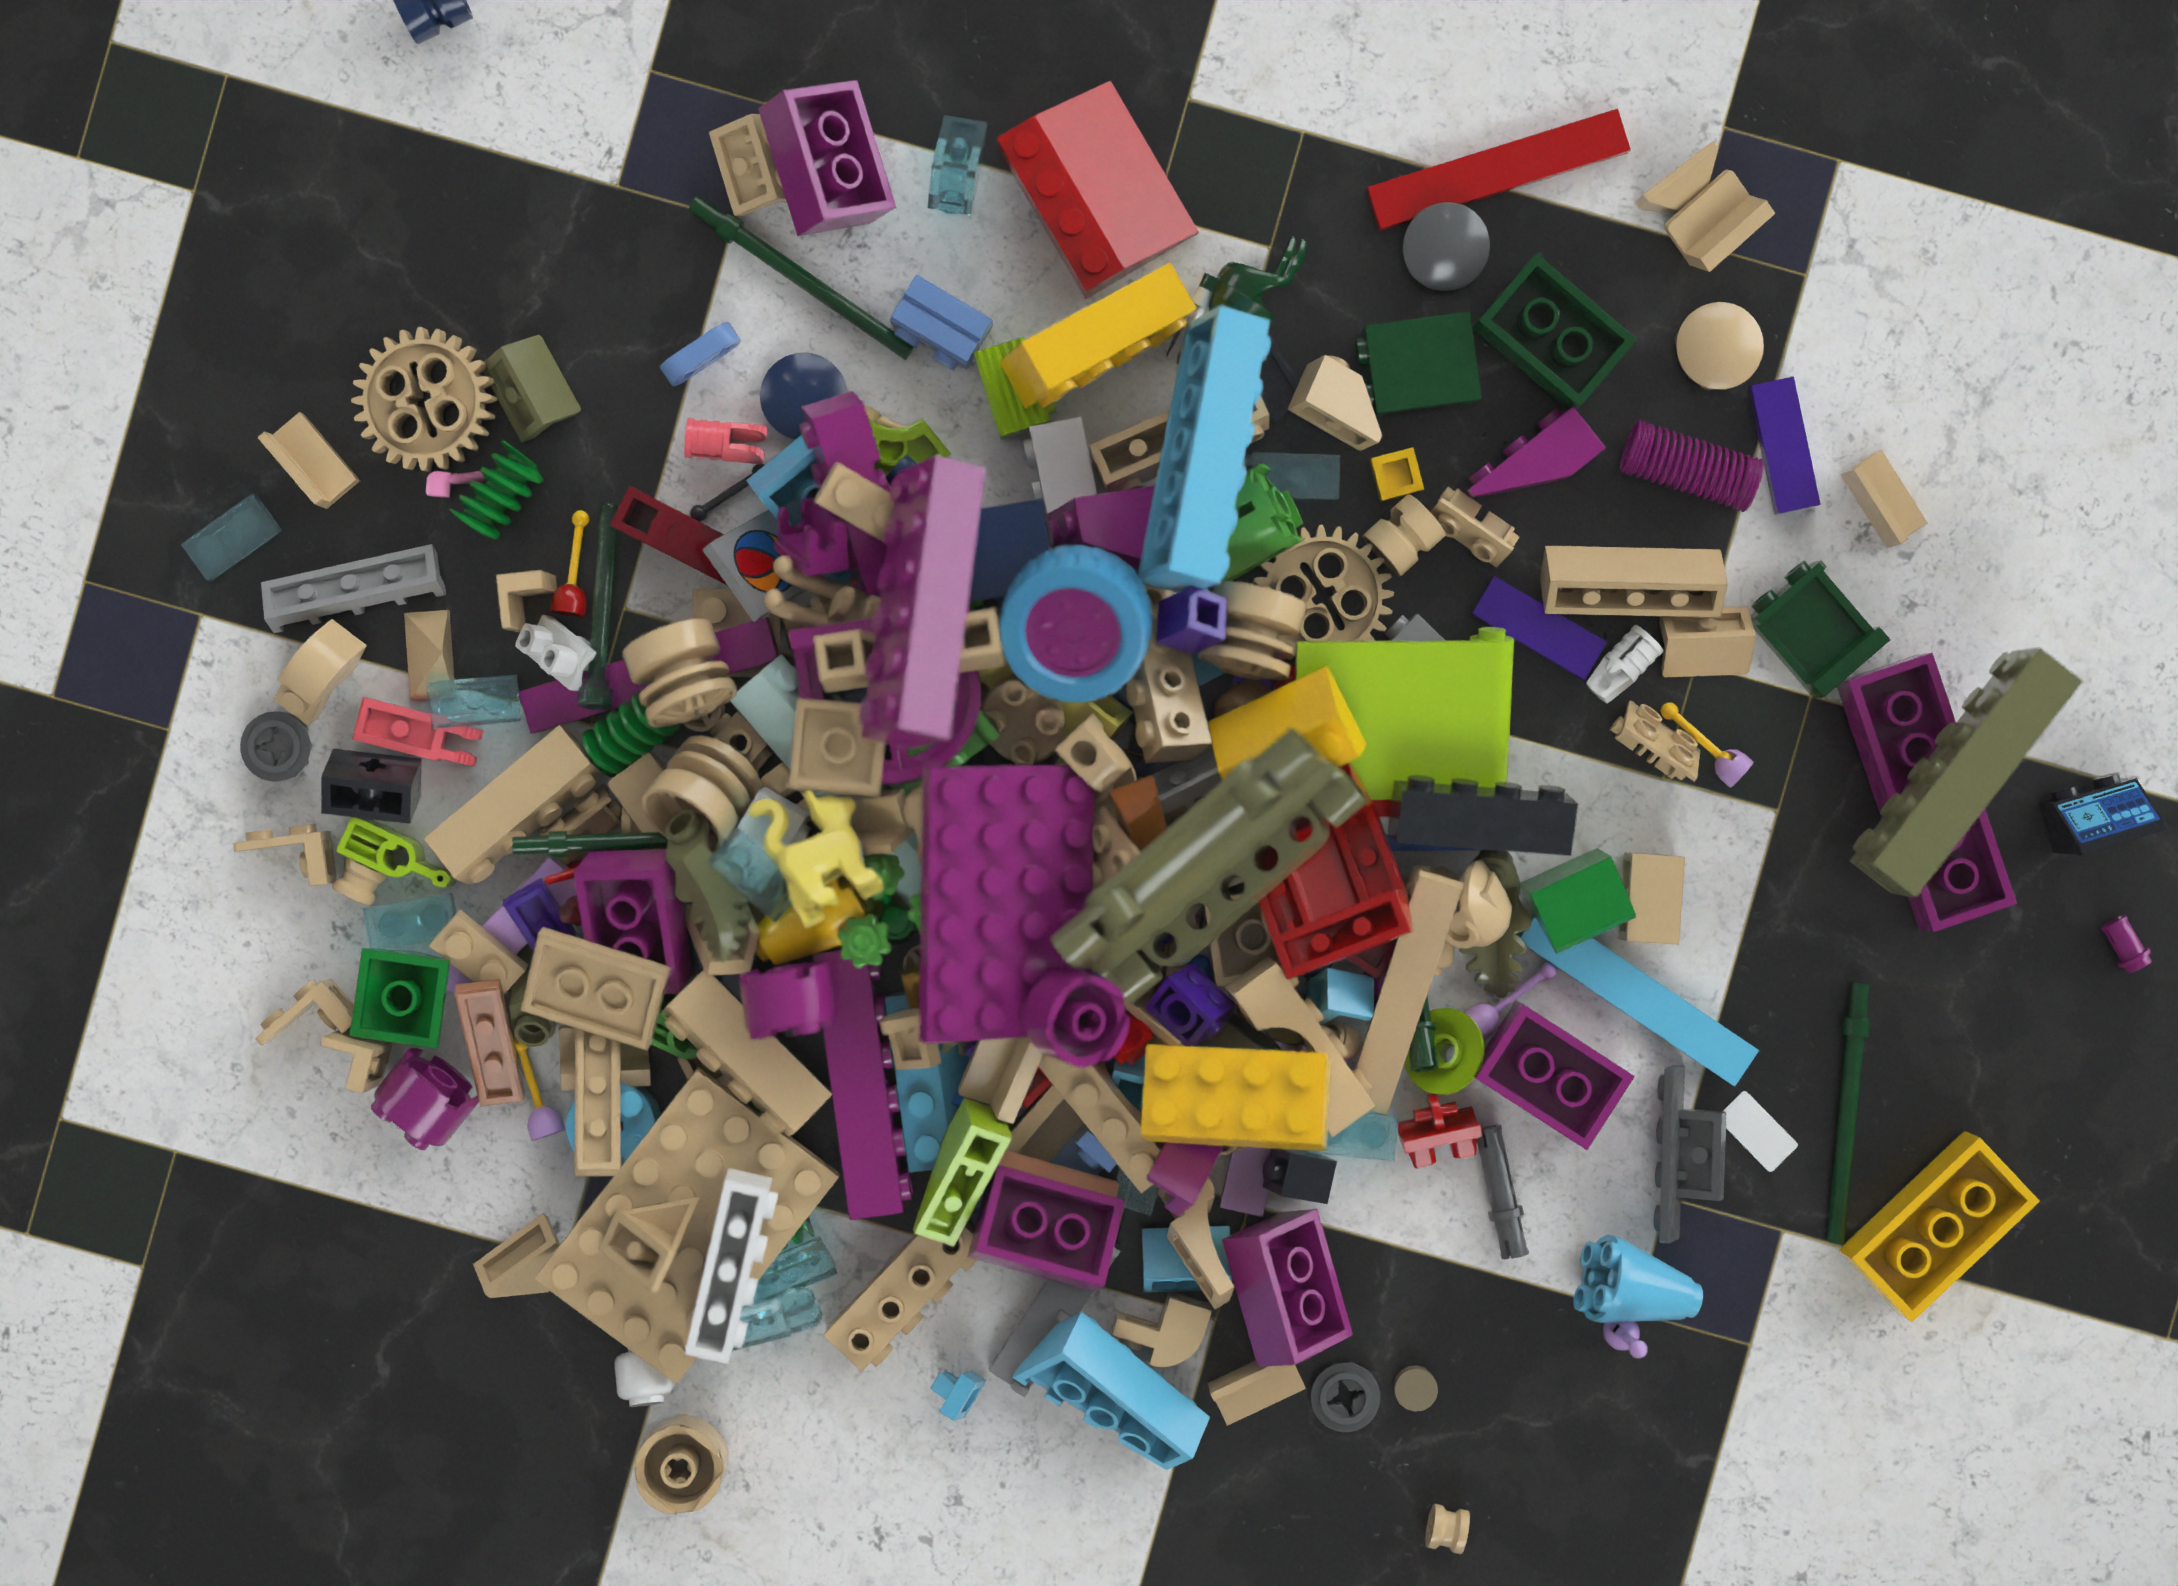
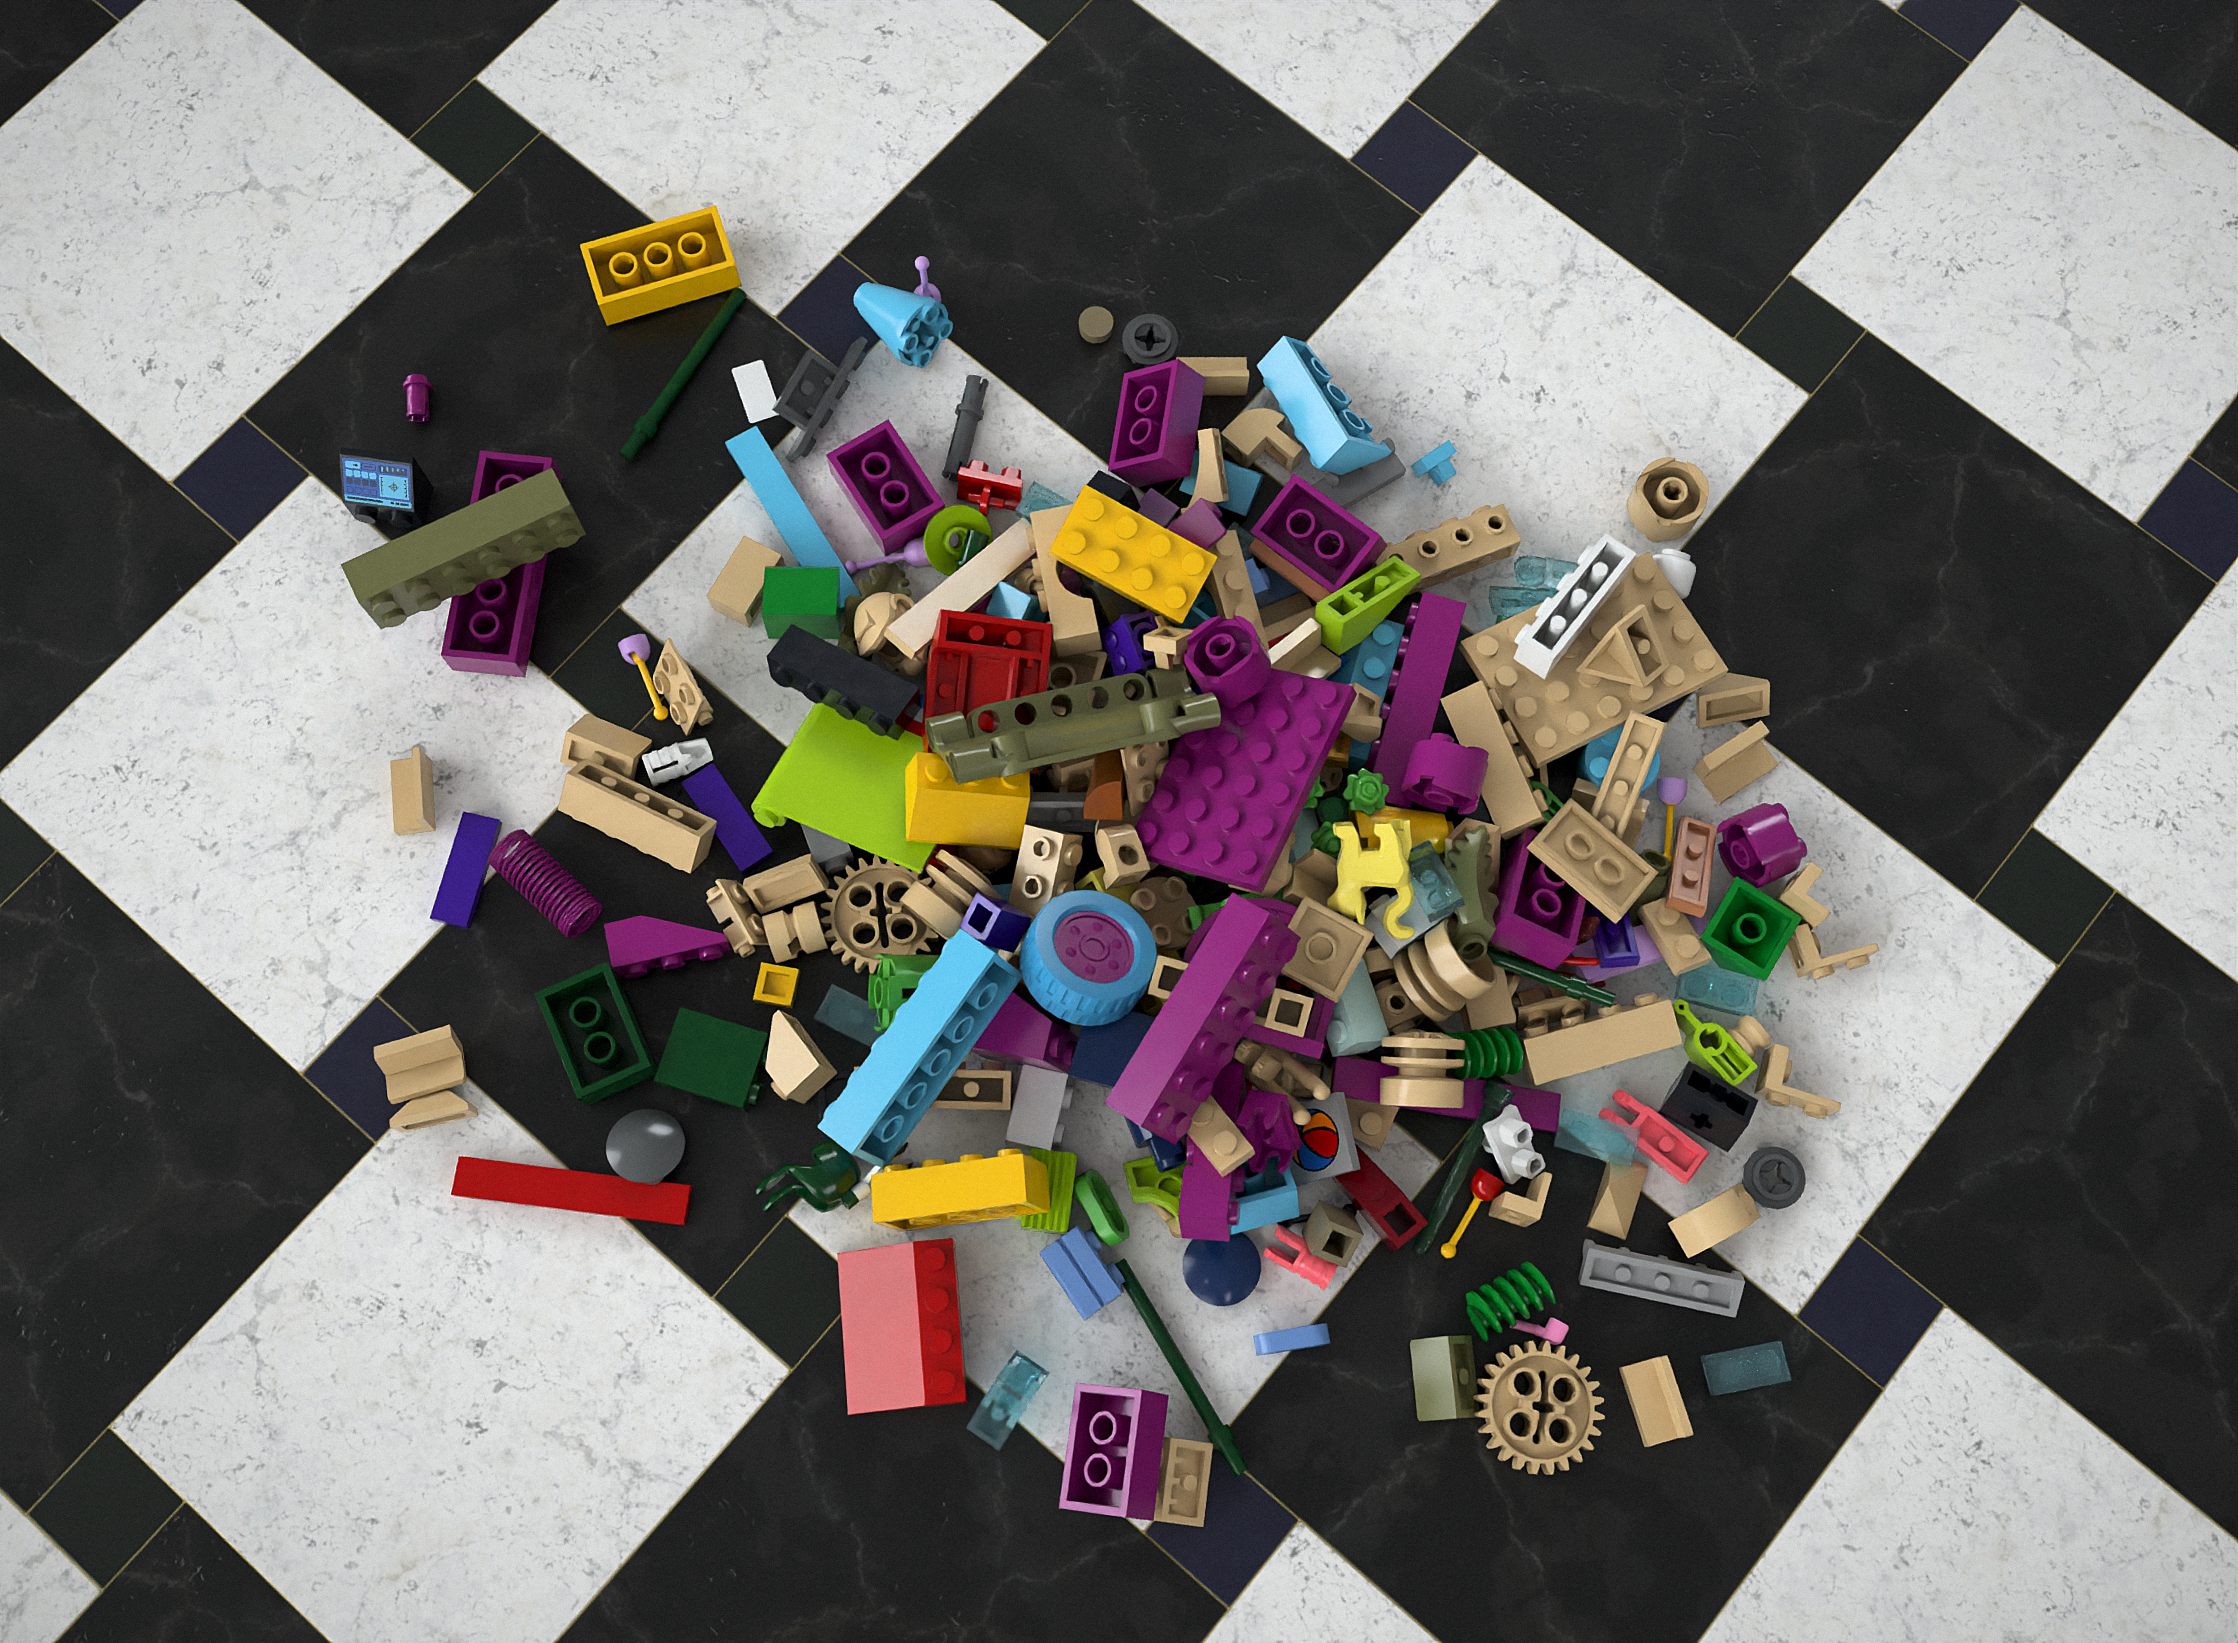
camera: 160 degrees left, 15 degrees down
tan wheel [1425,1504,1470,1554] -> none
tan dish [1675,302,1764,390] -> none
dark green panel [1750,560,1891,698] -> none
none -> tan tile [743,853,829,915]
none -> bright green plate [1073,1169,1130,1246]
none -> tan tile [1143,626,1194,670]
none -> dark tan brick [1301,1200,1364,1268]
none -> tan panel [1692,720,1779,805]

